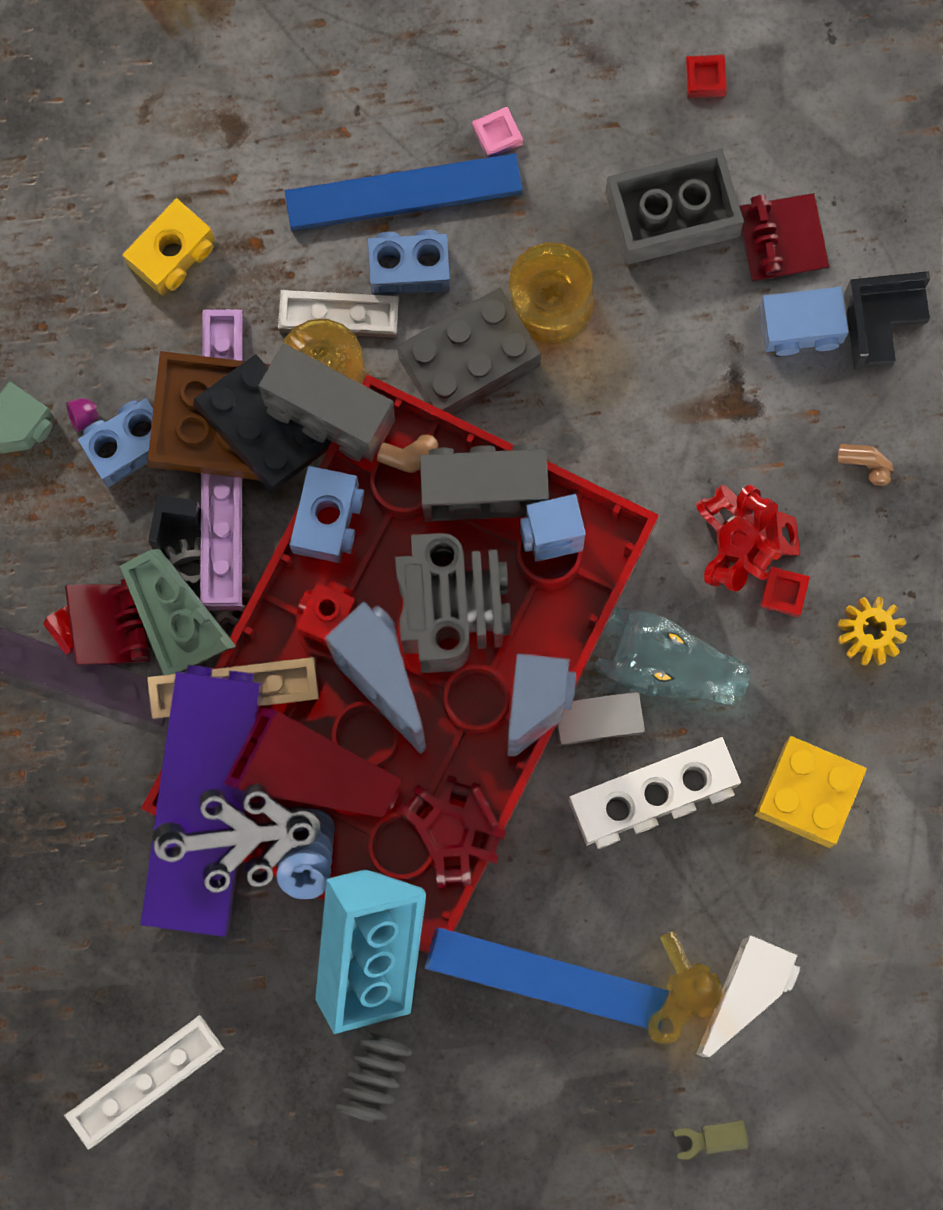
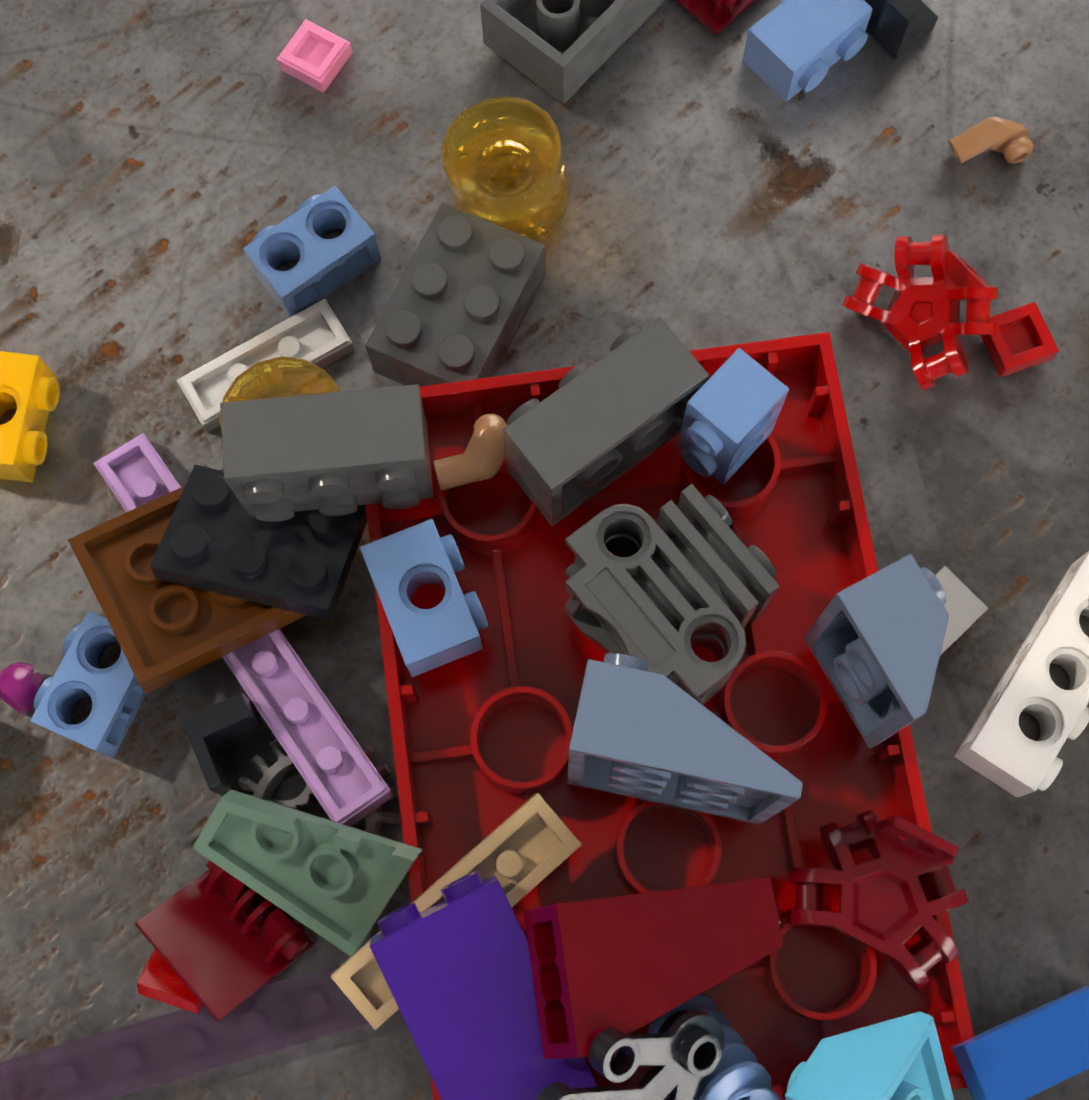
camera: 35 degrees left, 5 degrees down
blue tile [284,153,523,232] -> none
red brick [297,581,357,647] -> none
clear light blue animal [594,607,751,706] -> none

